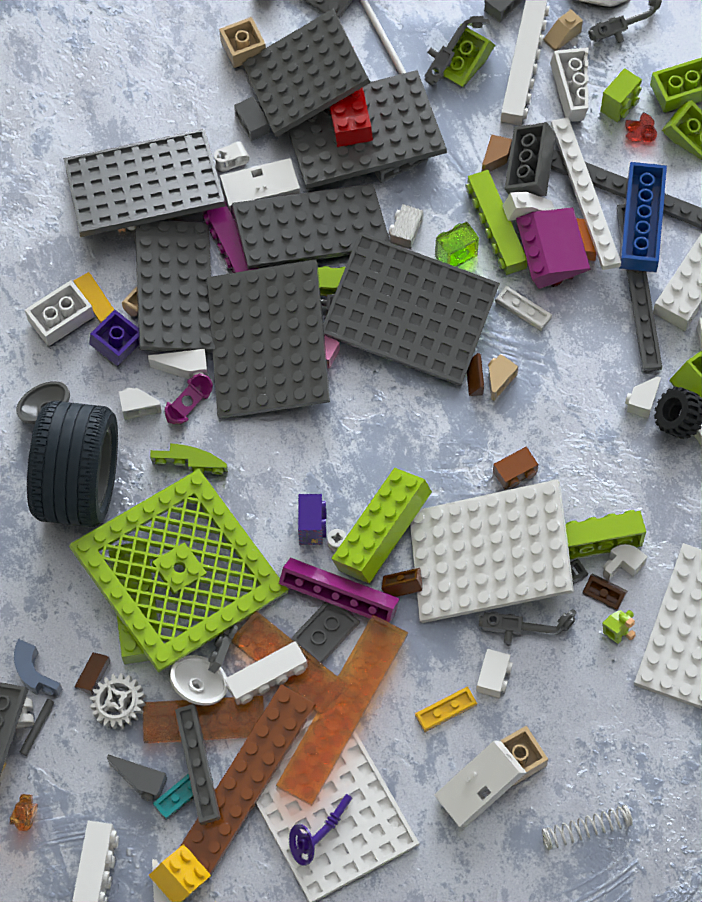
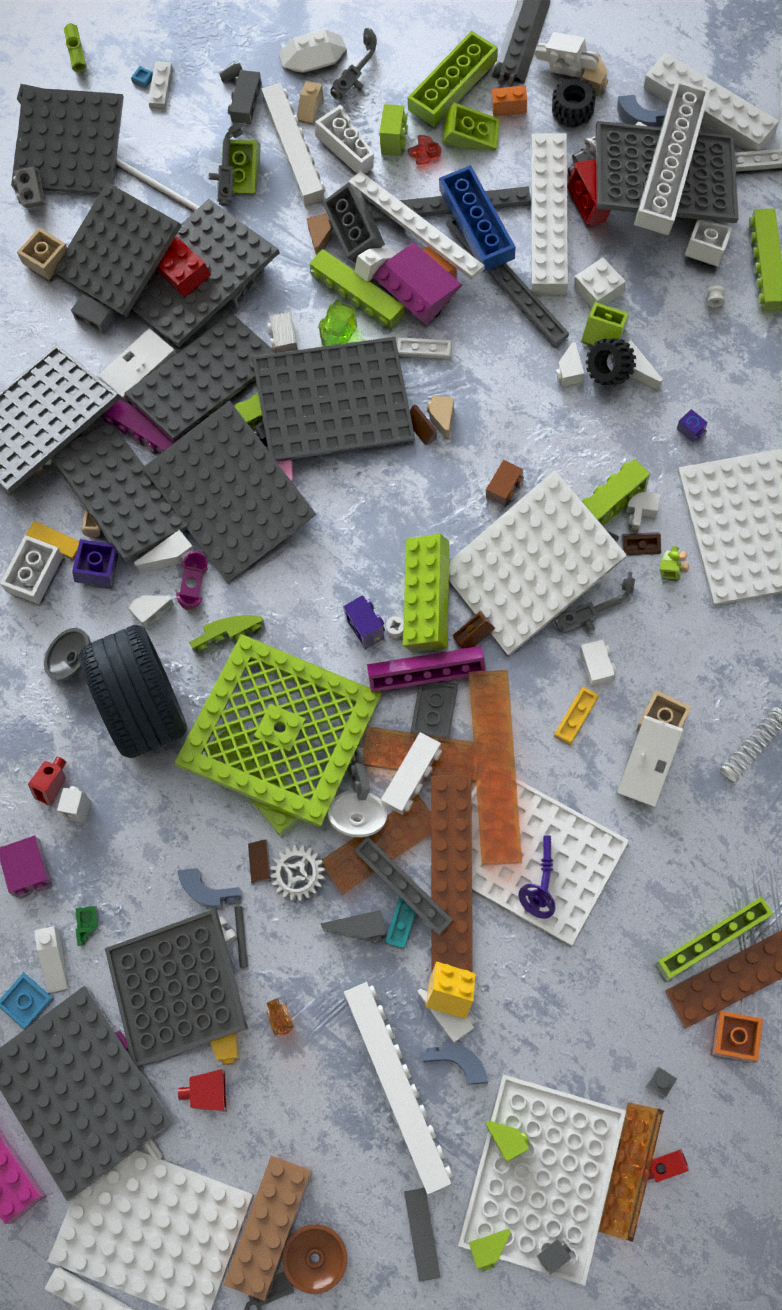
camera: 25 degrees left, 5 degrees up
white piece [214,142,250,172] -> none

